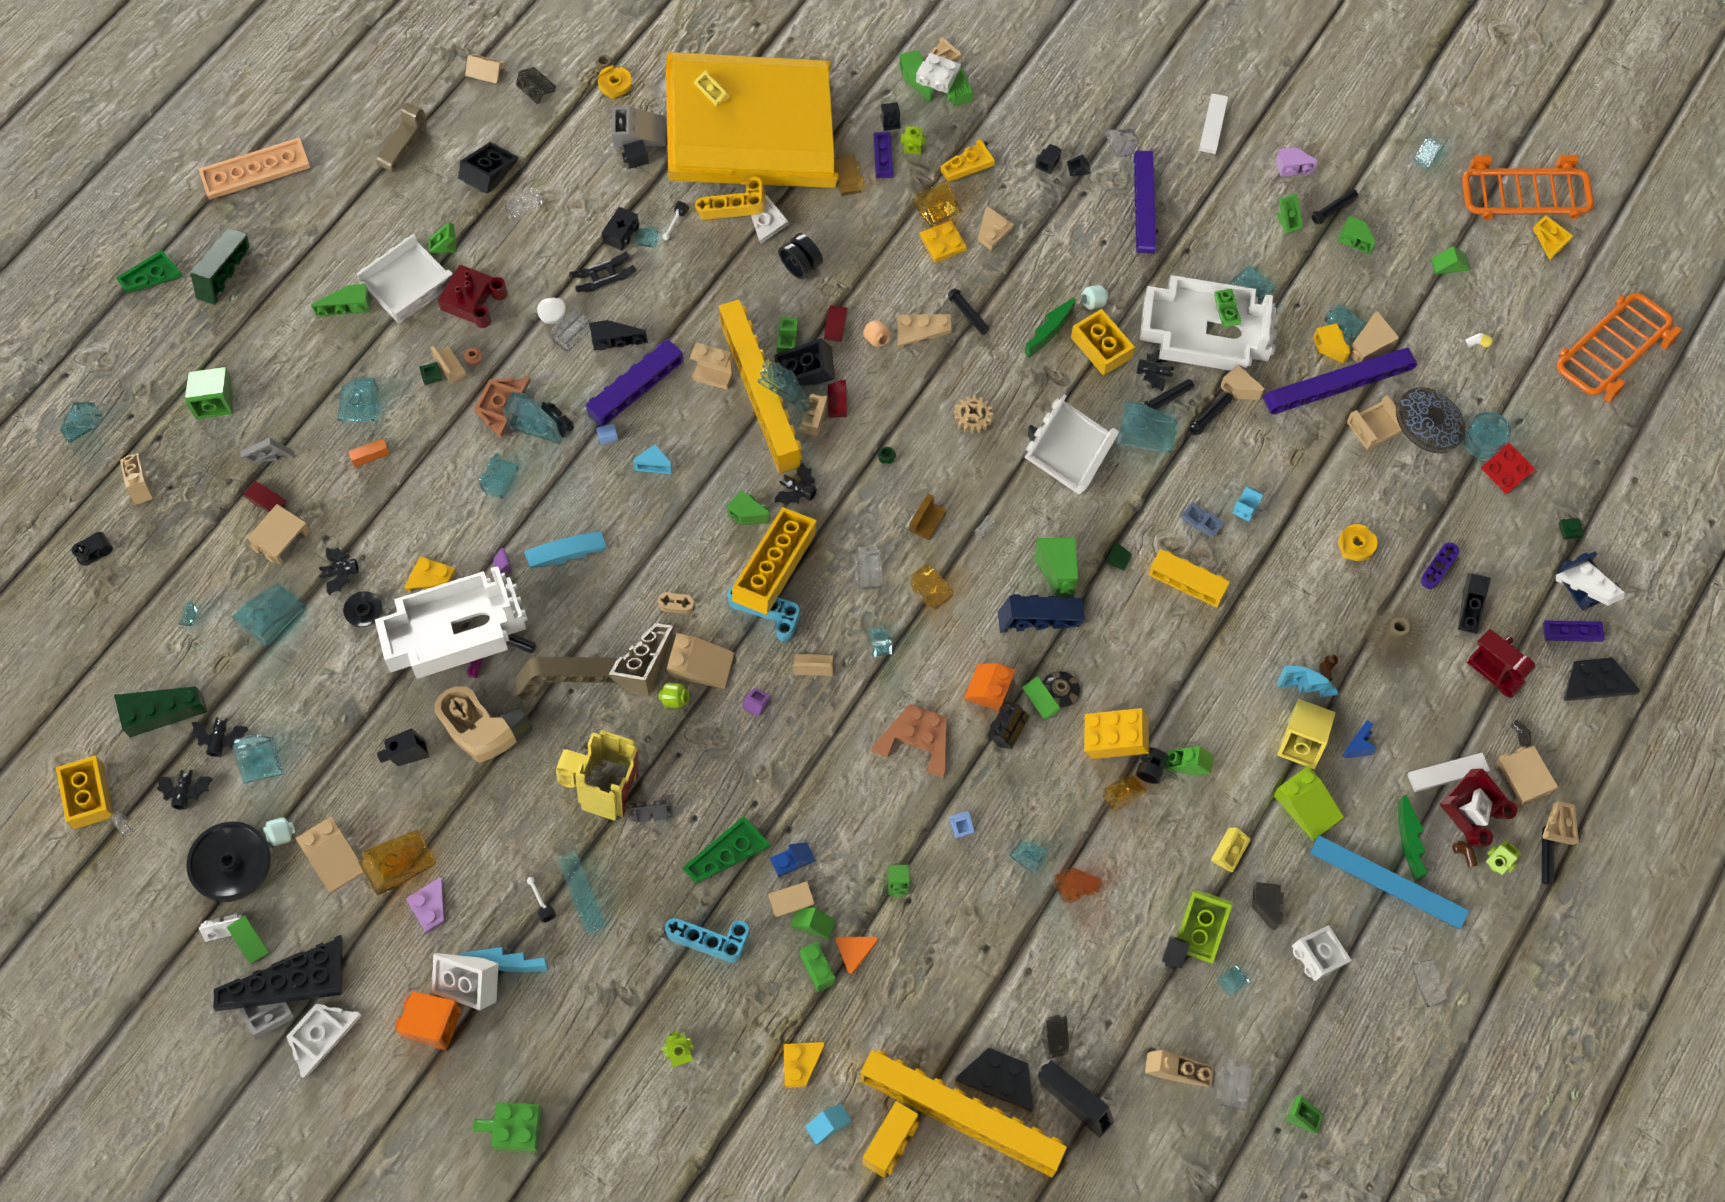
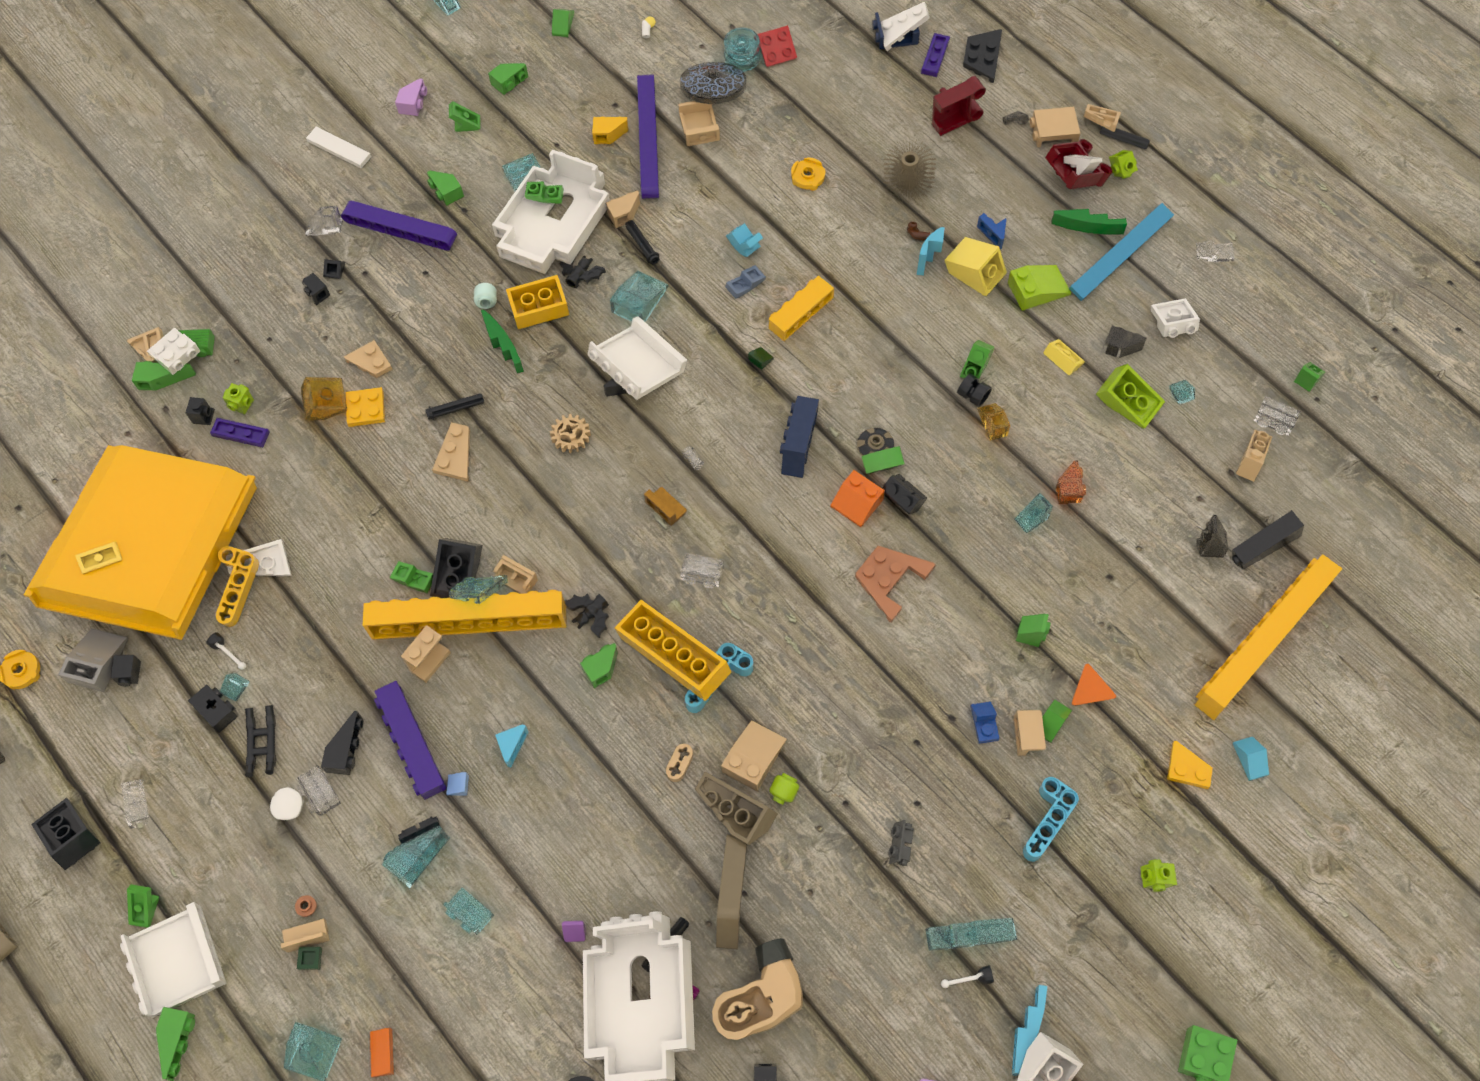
camera: 70 degrees left, 0 degrees up
yellow wing [404,556,456,591] -> none
dark red piece [438,265,508,328] -> none
nougat wing [474,376,531,438] -> none
medium azure slope [524,531,606,569] -> none
light yellow piece [556,730,638,821] -> none
green wing [682,816,770,884] -> none
medium lavender slope [743,688,771,716] -> none
black wheel [778,233,823,279] -> none
tan panel [793,654,833,676] -> none
bright green brick [800,942,835,992] -> none
dark red slope [824,305,848,342] -> none
dark red slope [828,379,847,418] -> none
clear yellow brick [834,154,864,196] -> none
yellow brick [862,1101,919,1178] -> none
light nougat head [863,320,890,347] -> none
clear light blue slope [867,626,892,657] -> none
dark green plate [878,447,896,464] -> none
clear yellow brick [910,563,953,609] -> none
yellow wing [940,139,995,182] -> none
light blue slope [948,811,975,838] -> none
black wing [955,1048,1033,1112] -> none
bright green slope [1034,537,1078,597] -> none
yellow brick [1084,708,1149,759] -> none
black axle [1142,379,1195,414] -> none
black brick [1162,935,1190,970] -> none
black axle [1312,189,1359,224] -> none
clear light blue bracket [1325,304,1366,341] -> none
tan slope [1350,311,1399,363] -> none
white tile [1407,752,1490,793] -> none
dark purple beam [1421,542,1459,589] -> none
reddish brown arm [1452,841,1478,867] -> none
black slope [1458,573,1491,634] -> none
dark green plate [1559,518,1584,540] -> none
none -> bright green slope [427,171,464,206]

